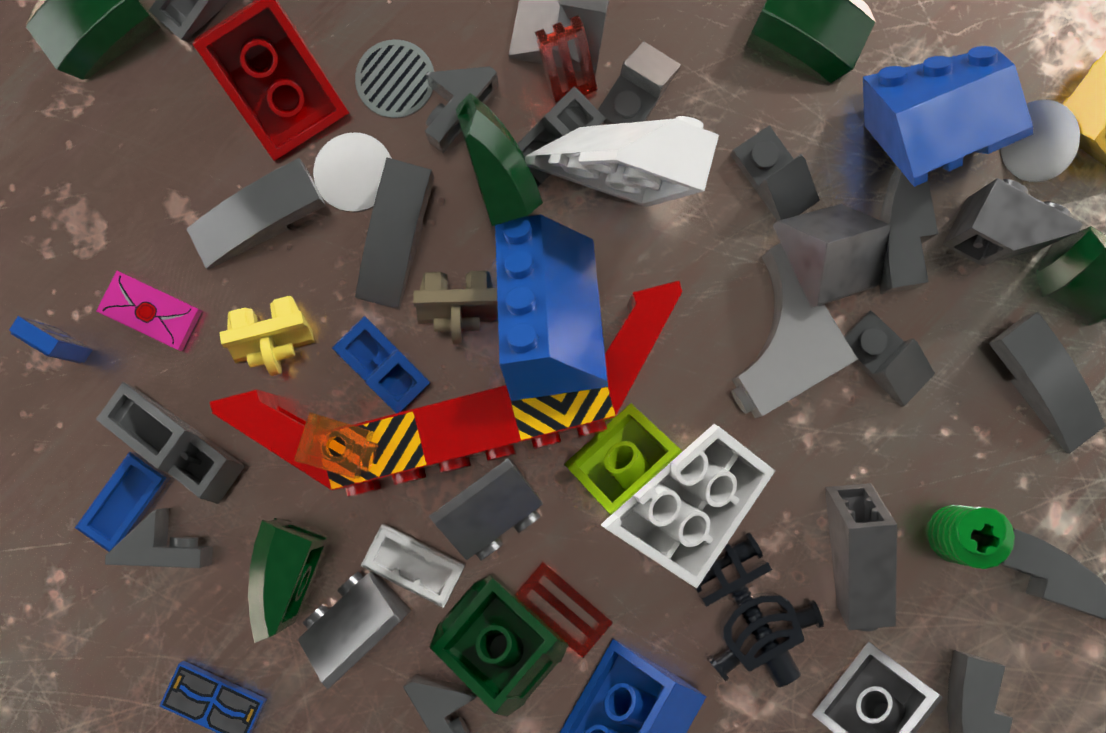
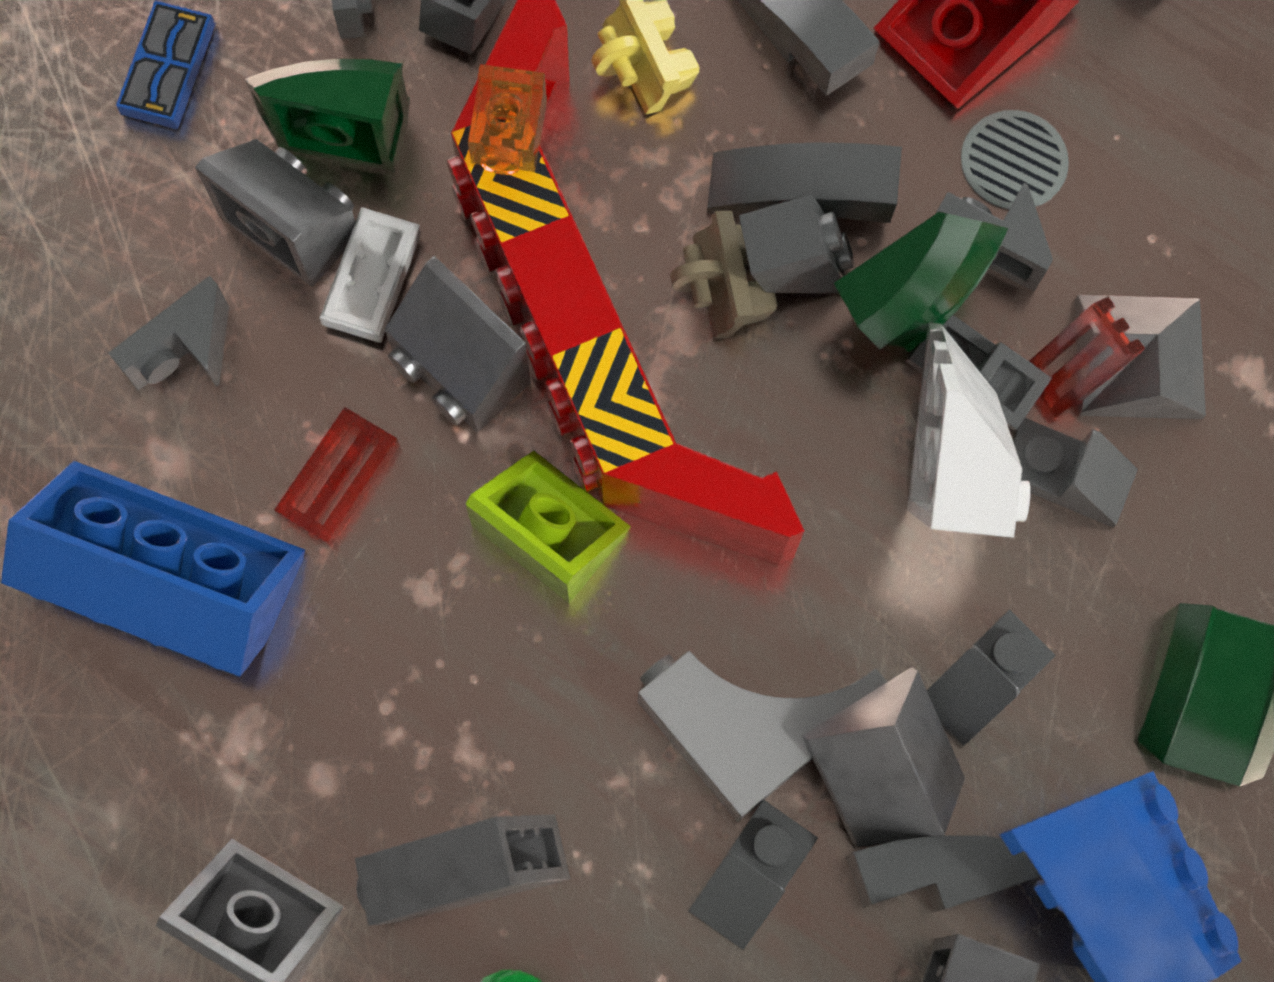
camera: 80 degrees right, 10 degrees down
white sticker [313,132,392,212] -> none
blue slope [332,315,430,413] -> none
dark green slope [429,575,569,717] -> none
blue slope [495,214,608,401] -> none
white wedge [601,424,775,588] -> none
black piece [693,532,824,688] -> none
none -> dark grey slope [739,194,855,294]

